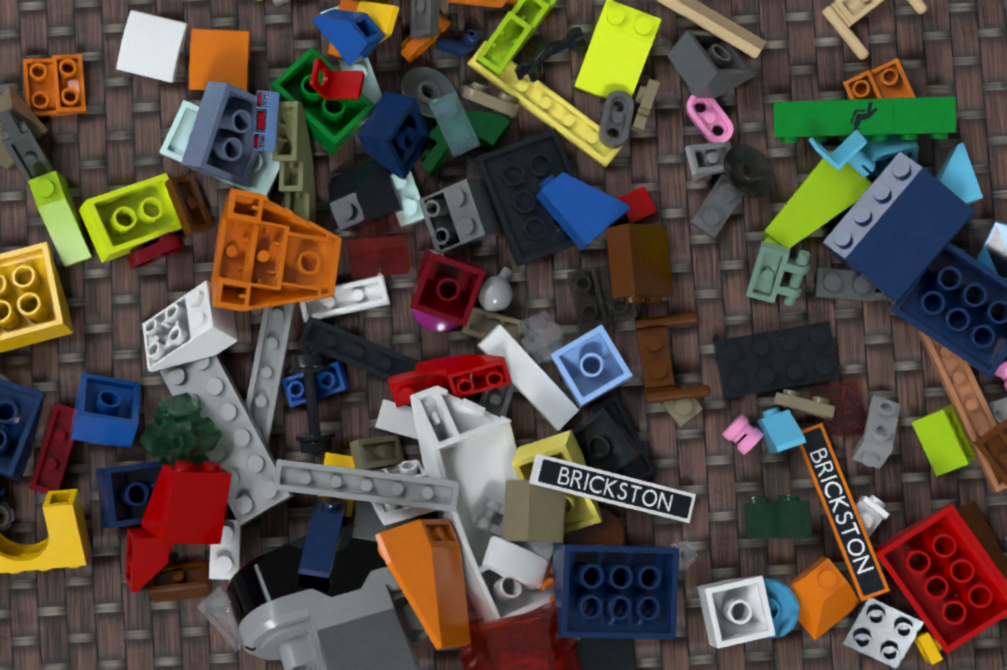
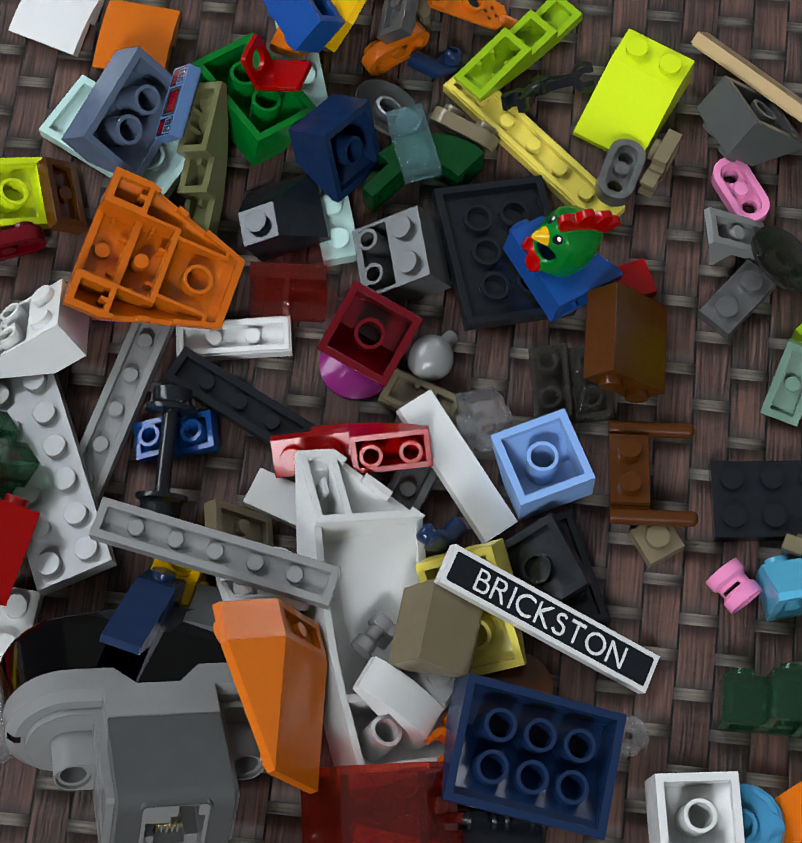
camera: 10 degrees right, 15 degrees down
none -> dark blue arm [416,517,467,554]
none -> piece [521,205,621,277]

